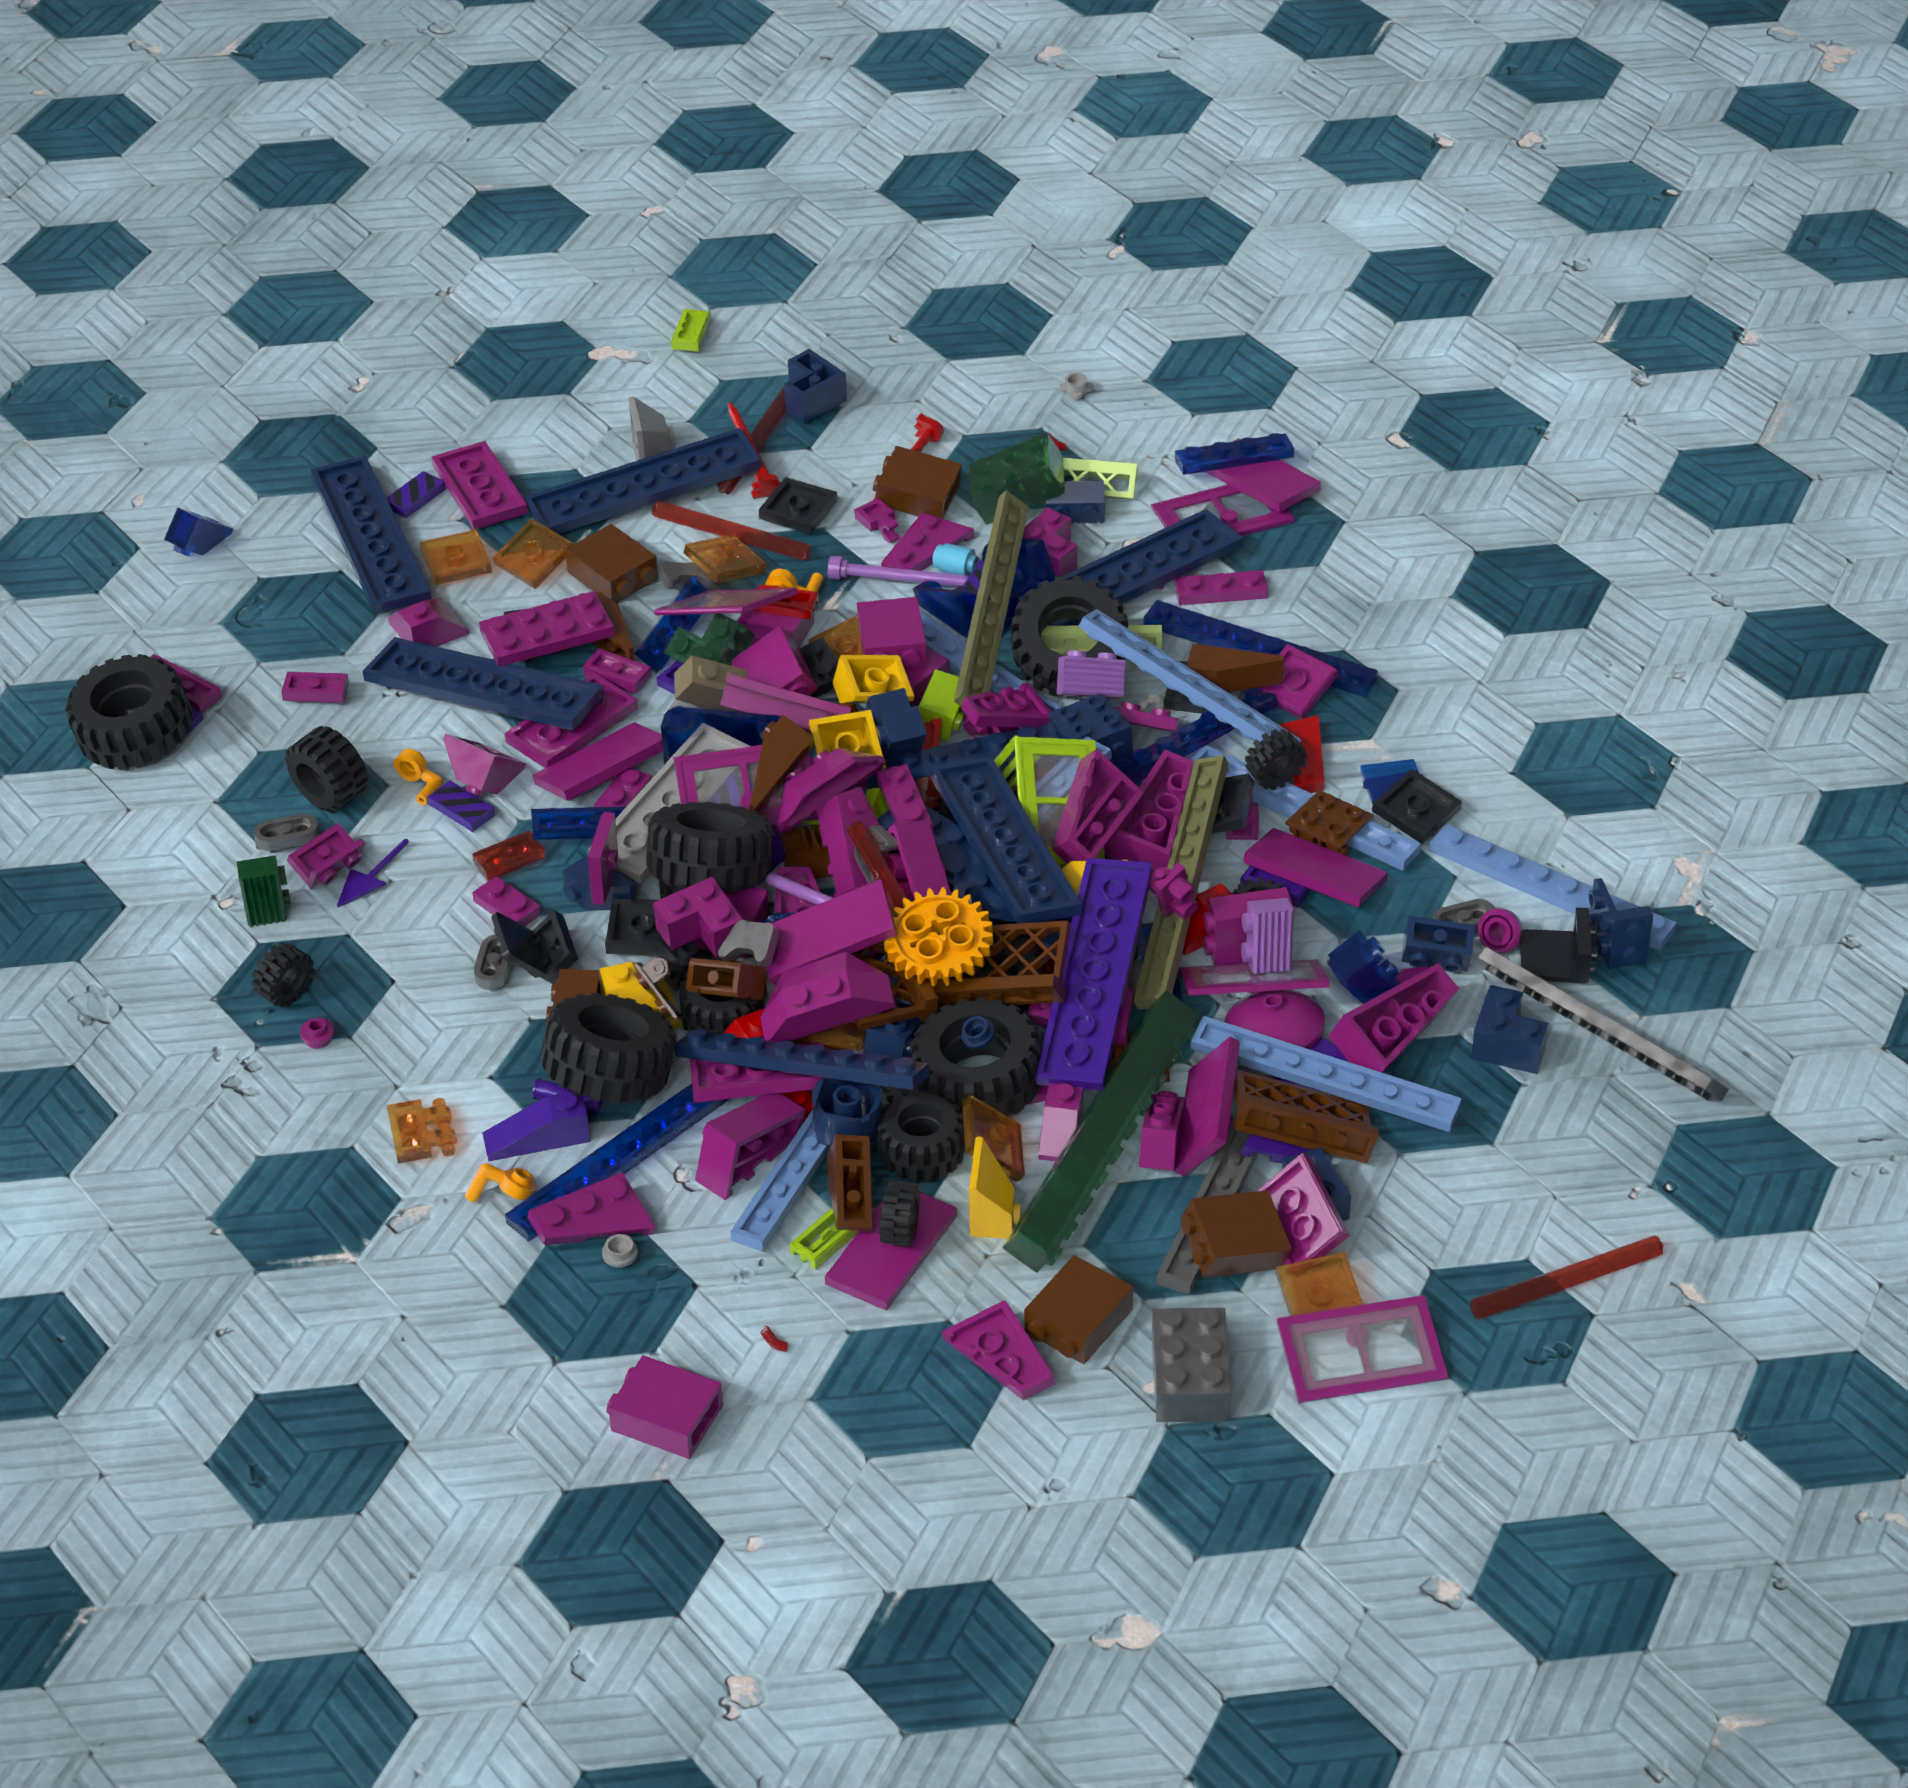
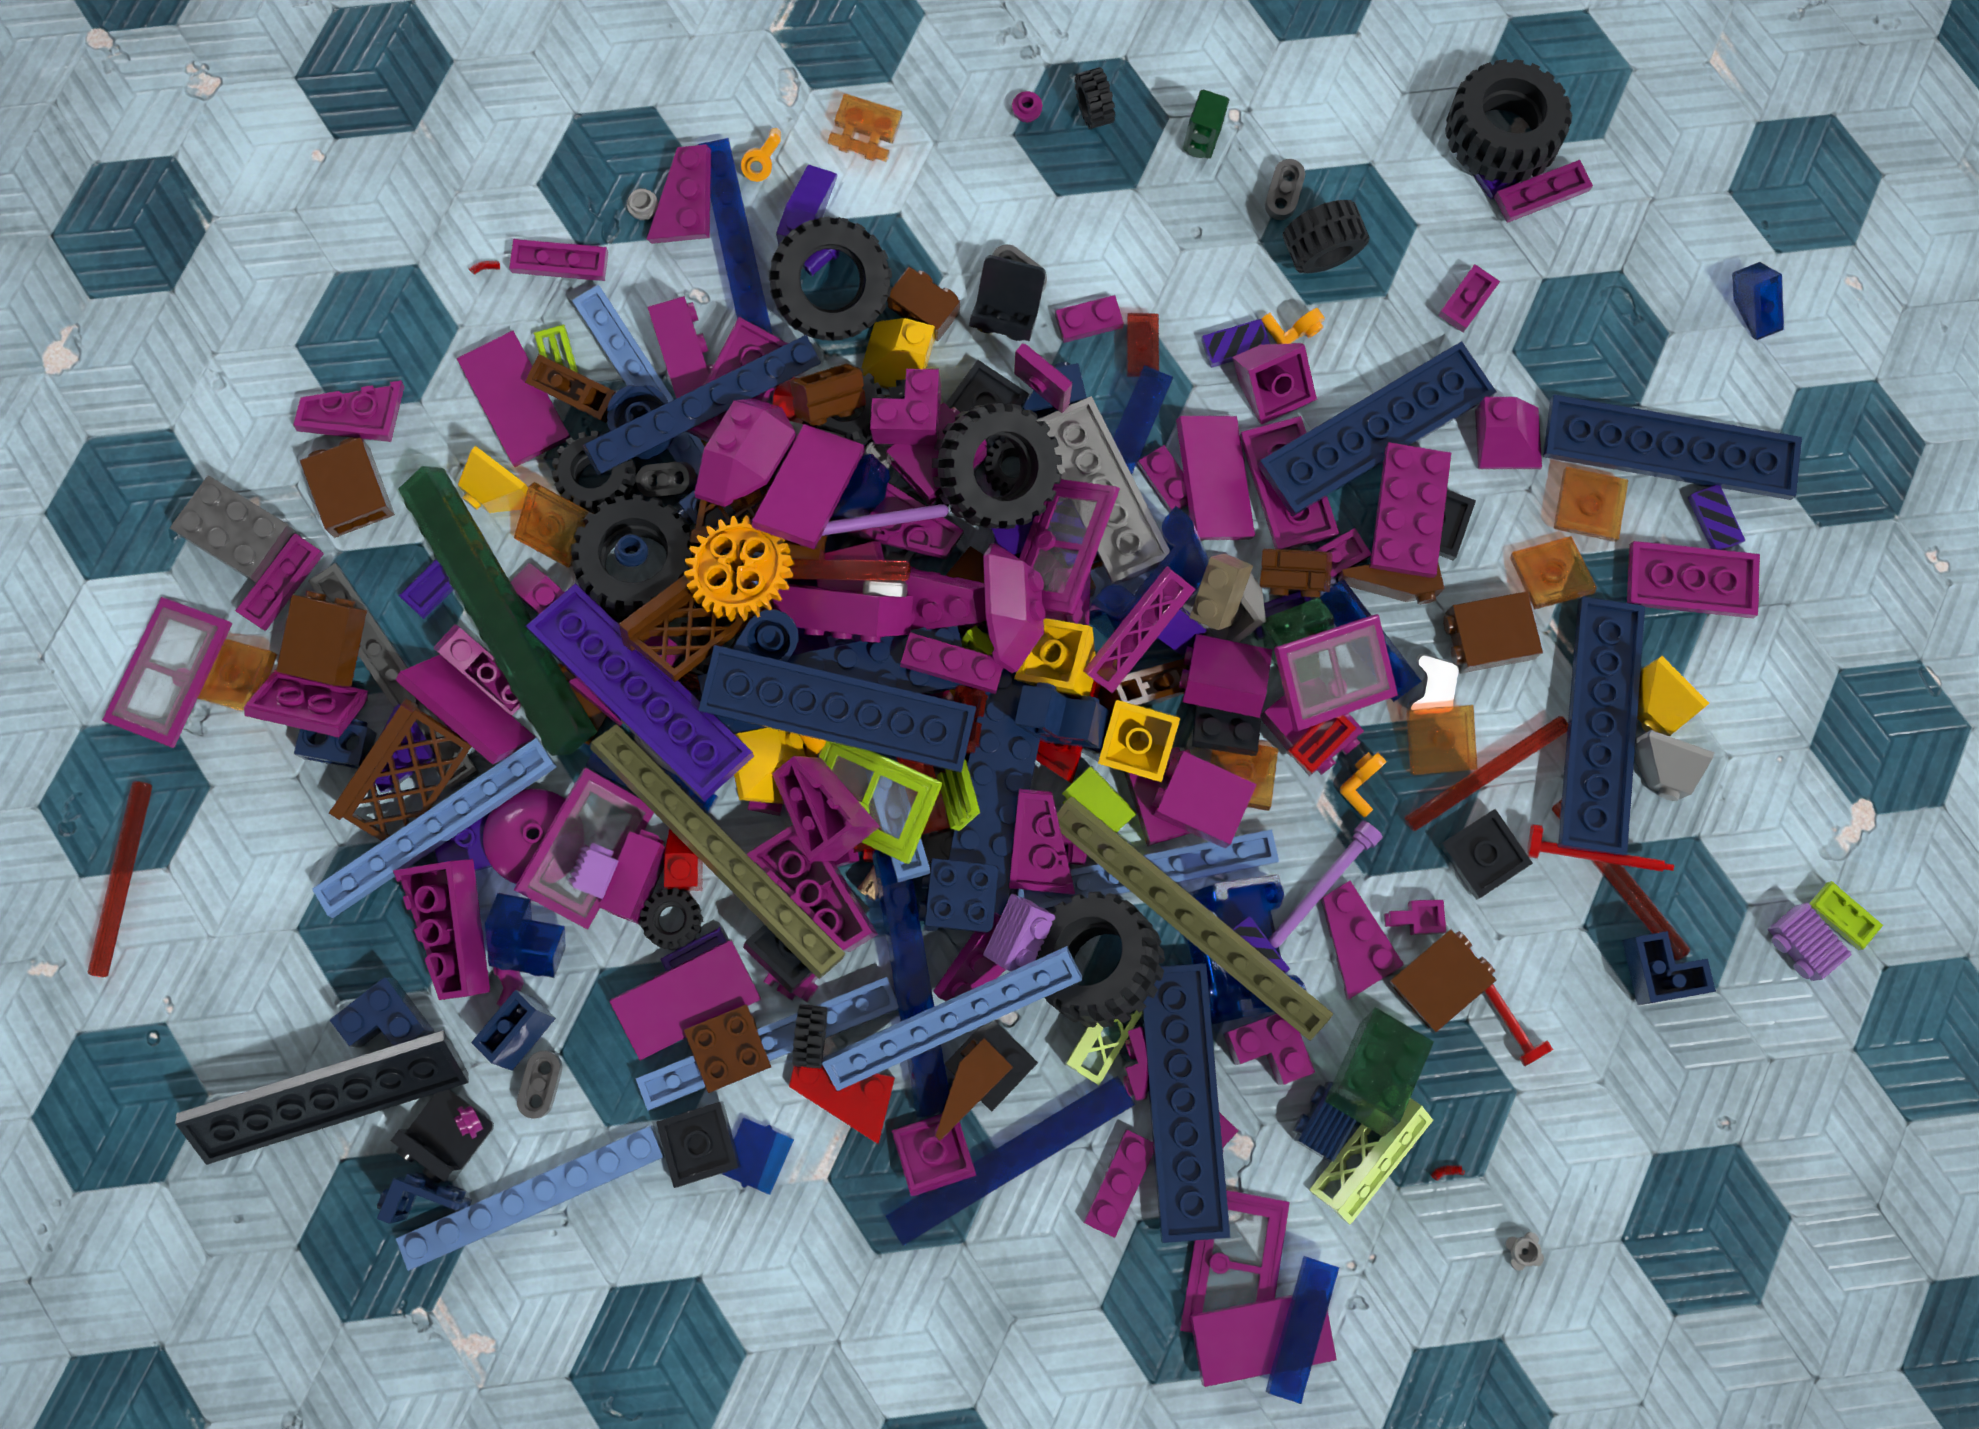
camera: 115 degrees right, 35 degrees up
magenta bracket [287,823,365,889] -> none
dark purple piece [337,839,409,907] -> none
magenta brick [606,1355,723,1459] -> none
hinge [634,958,681,1019] -> none
flat silver piece [718,920,779,967] -> none
reddish brown slope [749,715,814,813] -> none
black tyre [879,1180,921,1247] -> none
medium azure brick [933,543,979,577] -> none
magenta hips [1149,862,1198,921] -> none
magenta brick [1478,908,1523,954] -> none
none -> magenta plate [235,533,324,631]
none -> dark purple tile [399,550,469,619]
none -> magenta plate [454,1105,483,1139]
none -> magenta plate [509,239,609,281]
none -> magenta slope [1123,1027,1148,1101]
none -> reddish brown brick [1260,549,1333,598]
none -> yellow slope [1637,656,1709,736]
none -> medium lavender brick [1767,903,1852,981]

